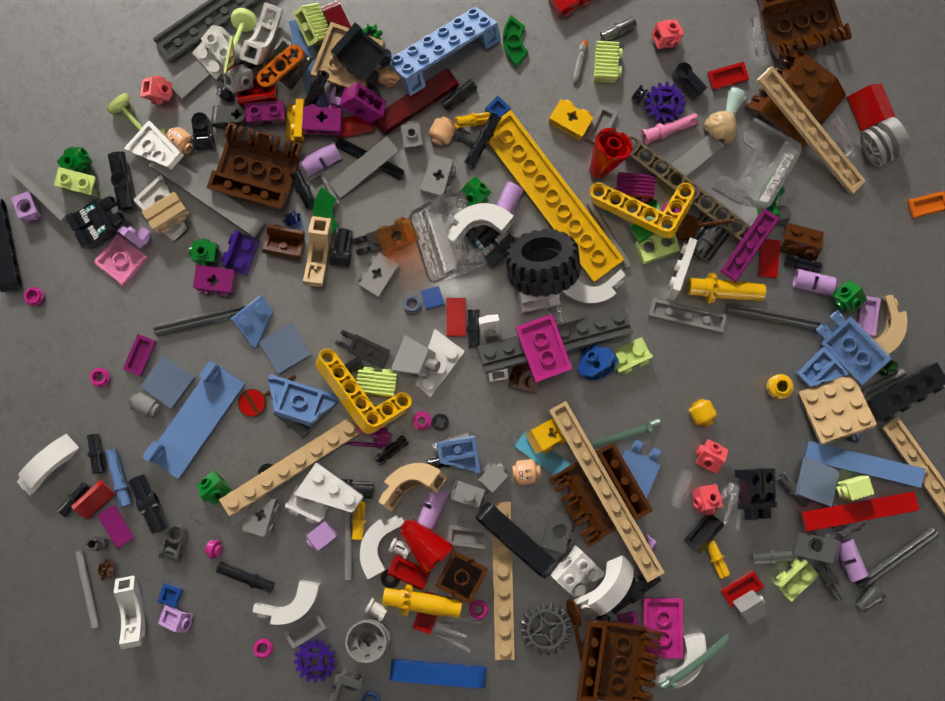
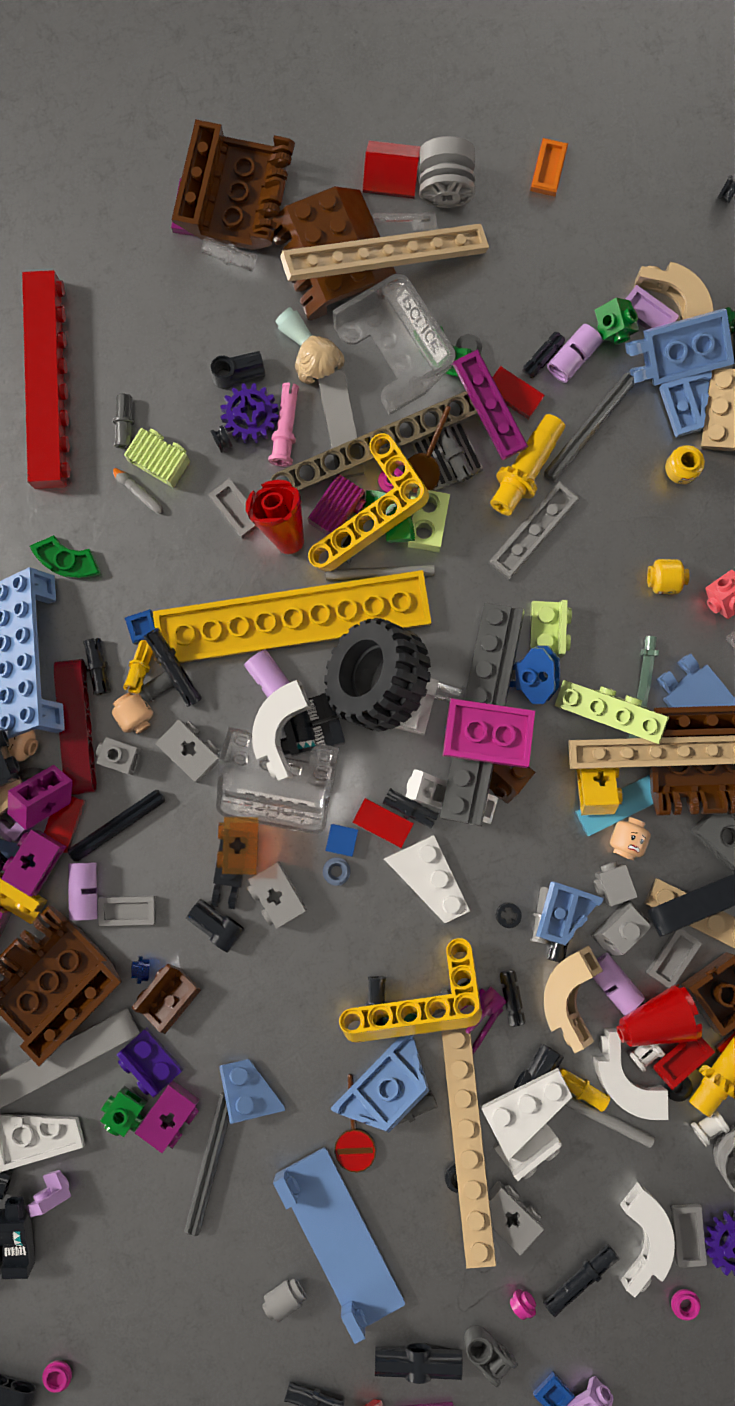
camera: 60 degrees left, 0 degrees up
dark pink plate [90,368,110,387] -> none
bright pink tile [94,233,148,287] -> none
medium blue pin [104,449,132,508] -> none
magenta tile [123,334,157,377] -> none
sand blue tile [140,355,195,409] -> none
tan brick [142,191,190,234] -> none
green brick [196,470,231,506] -> none
sand blue tile [259,322,311,375] -> none
black pin [289,169,314,209] -> none
tan arch [303,216,331,287] -> none
lavender brick [306,521,338,551] -> none
green tile [313,187,339,235] -> none
light grey tile [328,136,399,198] -> none
black hinge [335,330,390,368] -> none
yellowish green brick [357,367,398,398] -> none
light grey torso [391,335,441,378] -> none
dark pink plate [412,411,431,431] -> none
green brick [457,177,492,207] -> none
yellow brick [548,99,594,141] -> none
white arch [561,269,625,306] -> none
coral brick [651,19,684,49] -> none
white wing [665,237,697,302] -> none
red tile [707,61,749,91] -> none
reddish brown bracket [780,223,824,260] -> none
none -> yellowish green bracket [555,680,669,744]

